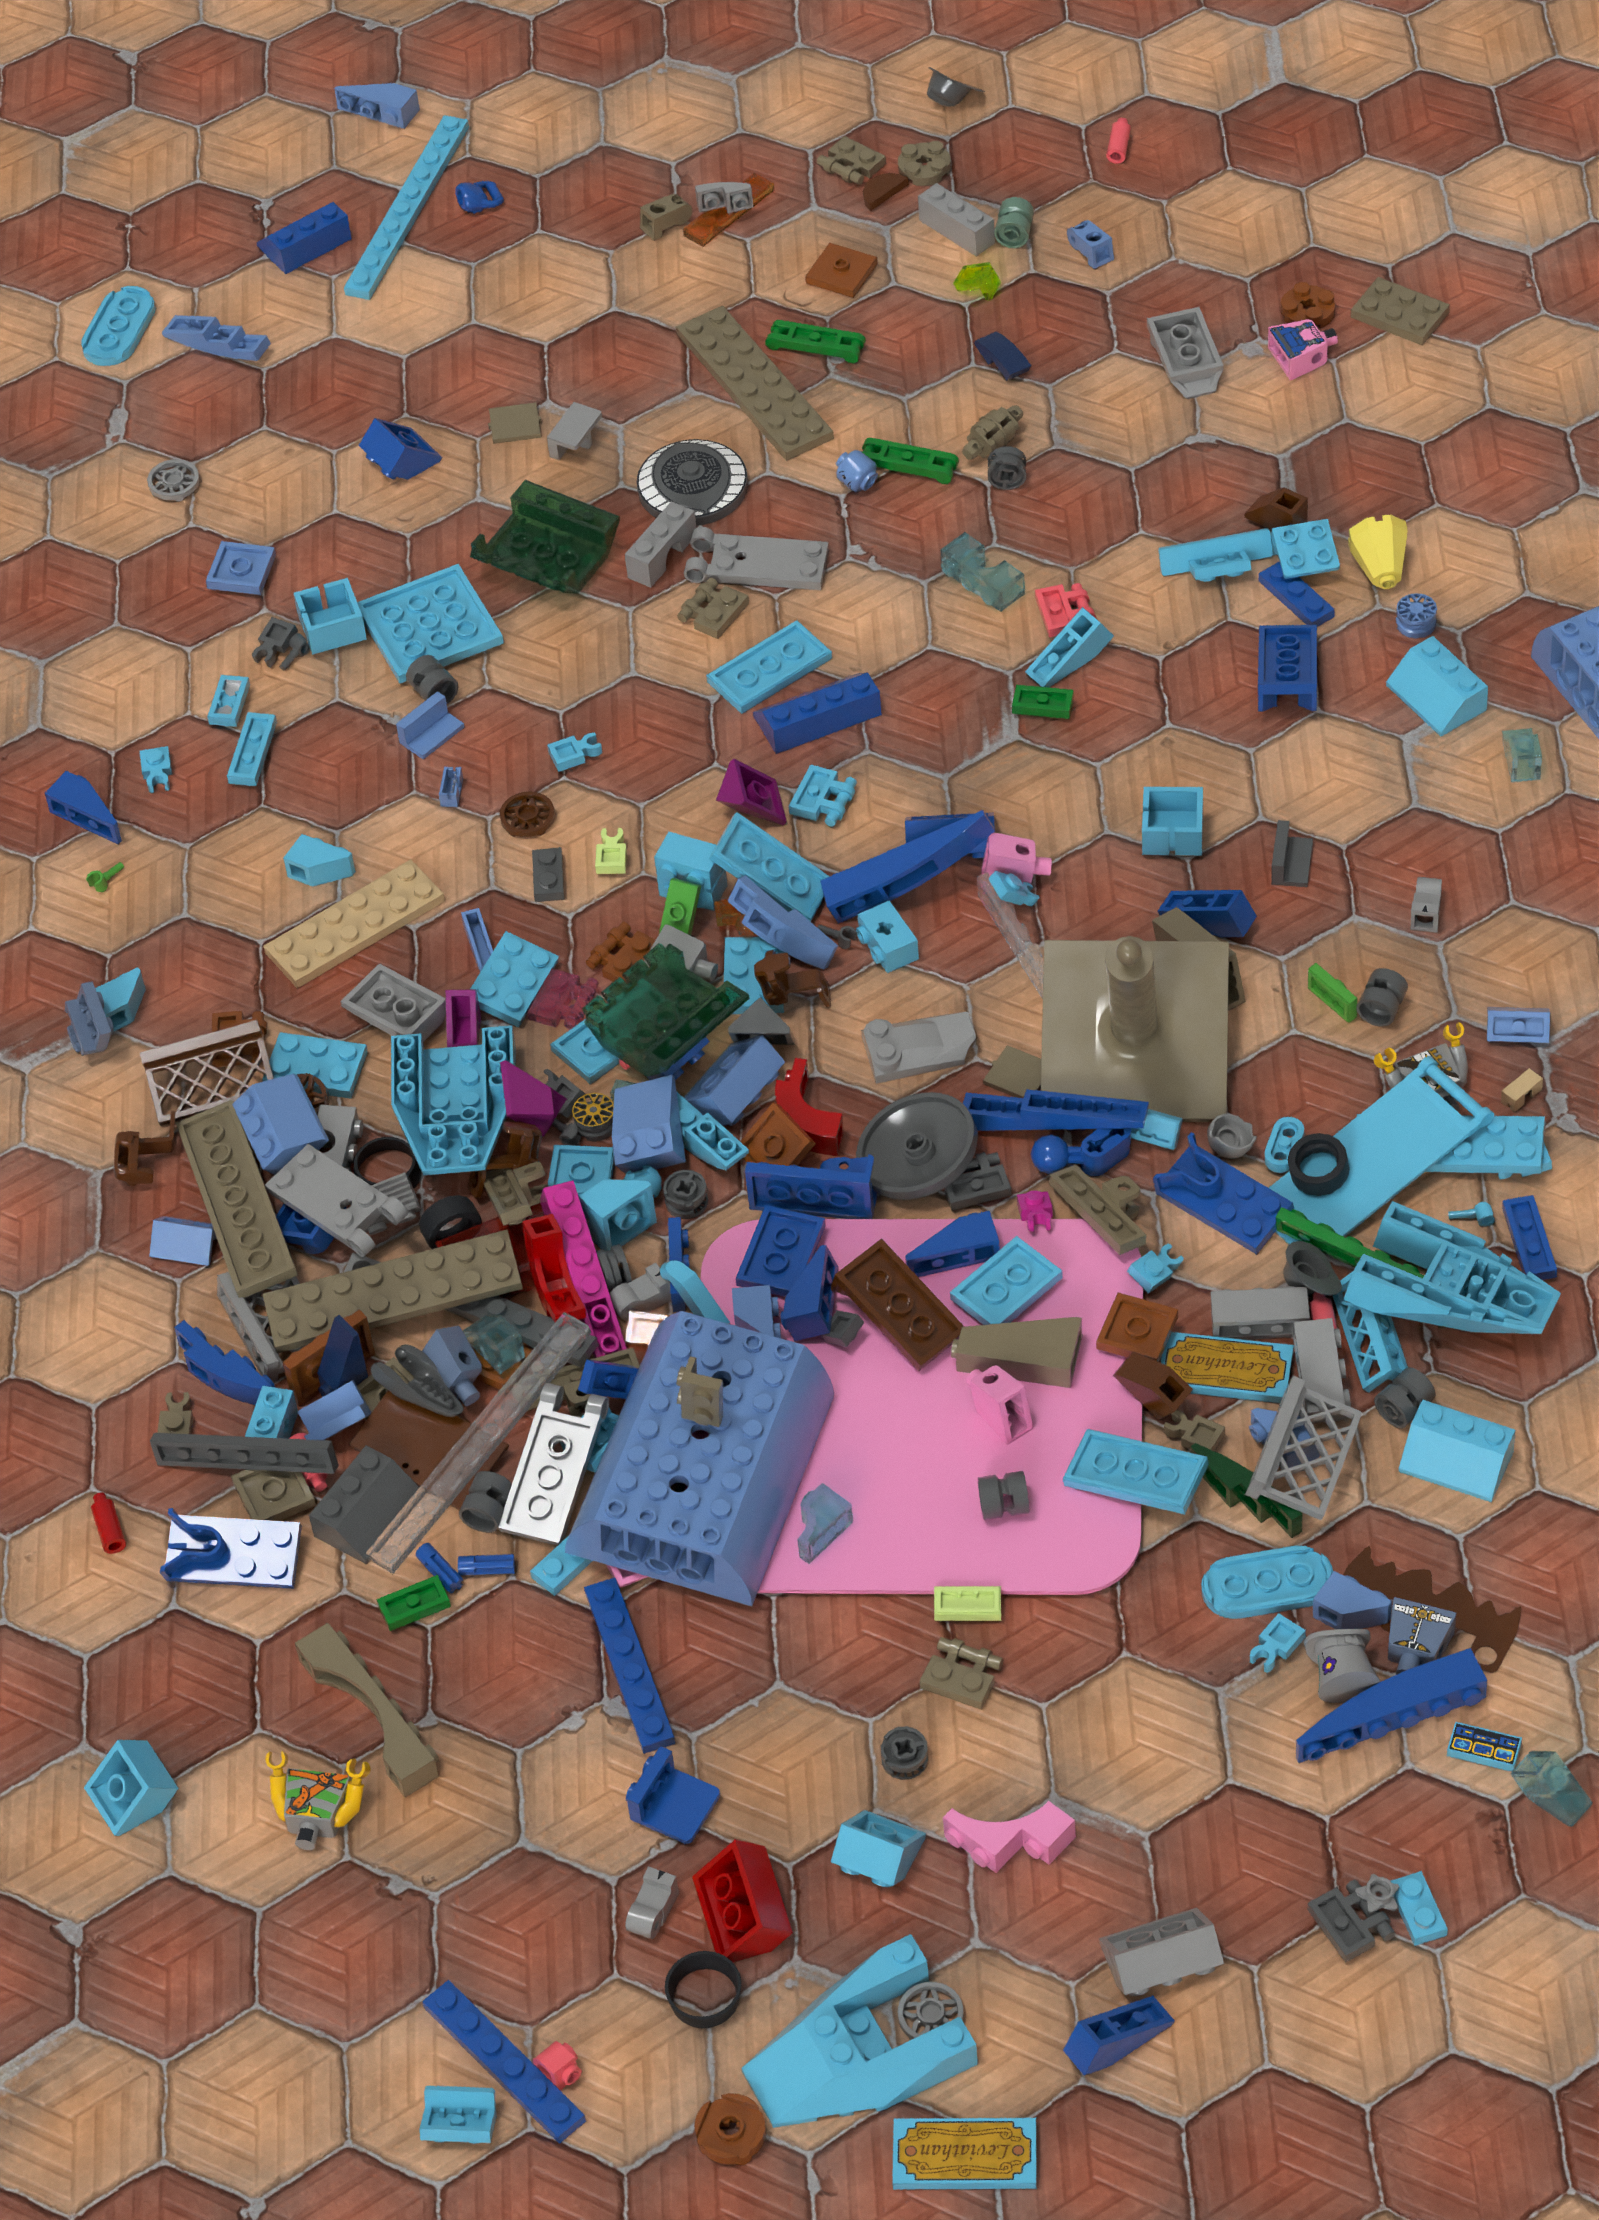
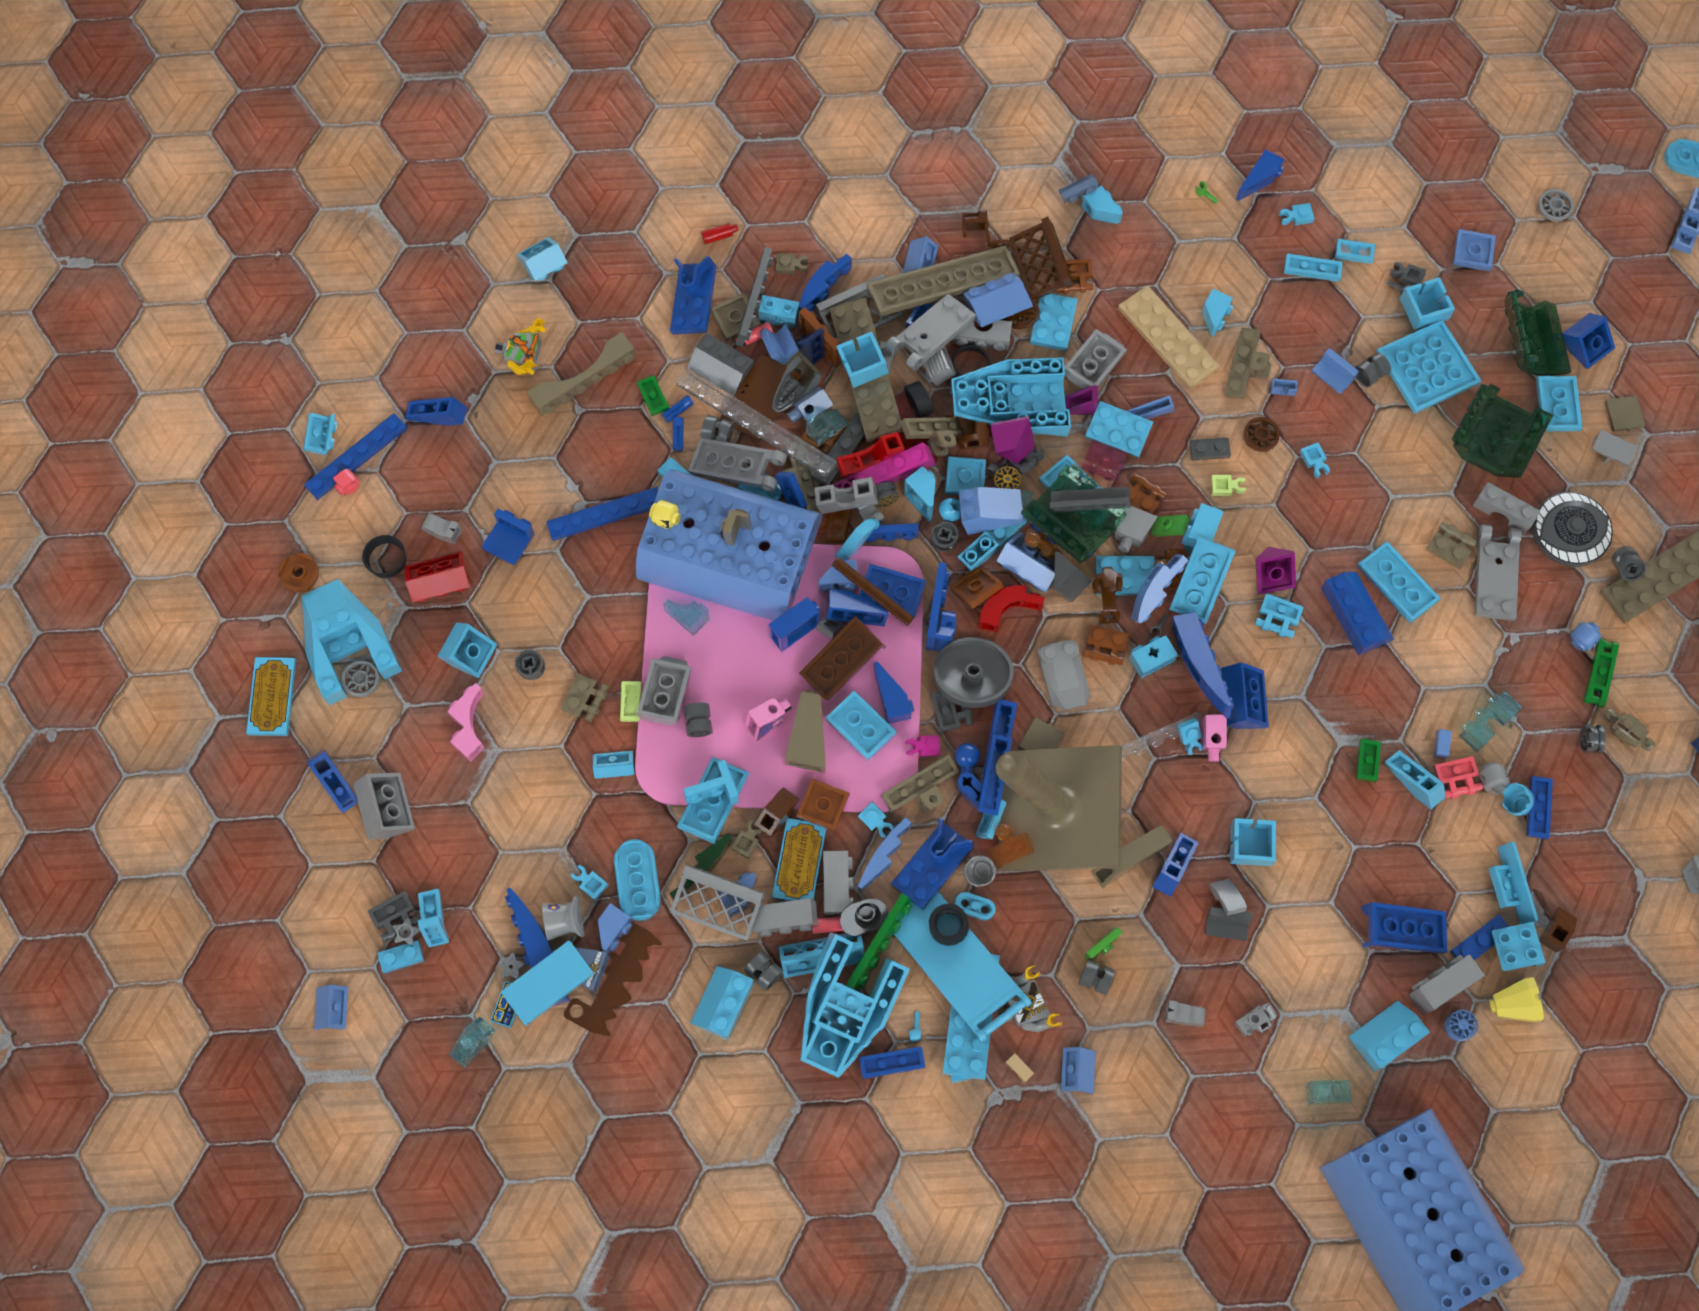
camera: 85 degrees right, 20 degrees up
none -> medium blue panel [314,985,348,1030]
none -> blue slope [405,397,467,426]
none -> medium azure bracket [418,889,449,947]
none -> light grey plate [498,953,525,979]
none -> medium azure tile [501,940,594,1026]
none -> medium azure slope [593,751,635,779]
none -> light grey slope [637,656,691,725]
none -> light yellow head [649,500,681,529]
none -> medium azure bracket [683,760,738,806]
none -> blue window [768,597,821,652]
none -> light grey arch [814,477,878,514]
none -> reddish brown axle [832,557,914,626]
none -> medium azure piece [836,331,889,388]
none -> medium blue slope [858,817,911,893]
none -> clear orange plate [988,824,1034,869]
none -> clear orange plate [1024,527,1063,559]
none -> dark grey fence [1050,487,1131,513]
none -> dark orange plate [1084,625,1130,665]
none -> light grey slope [1209,879,1247,916]
none -> dark tan plate [1225,327,1271,399]
none -> light grey piece [1234,1003,1277,1037]
none -> light grey brick [1408,954,1485,1016]
none -> medium blue piece [1434,729,1452,759]
none -> light grey head [1479,762,1510,794]
none -> medium azure hair [1502,783,1534,816]
none -> clear green slope [1504,289,1572,376]
none -> blue plate [1526,776,1553,840]
none -> medium azure plate [1536,376,1582,431]
none -> dark grey wheel [1612,546,1646,581]

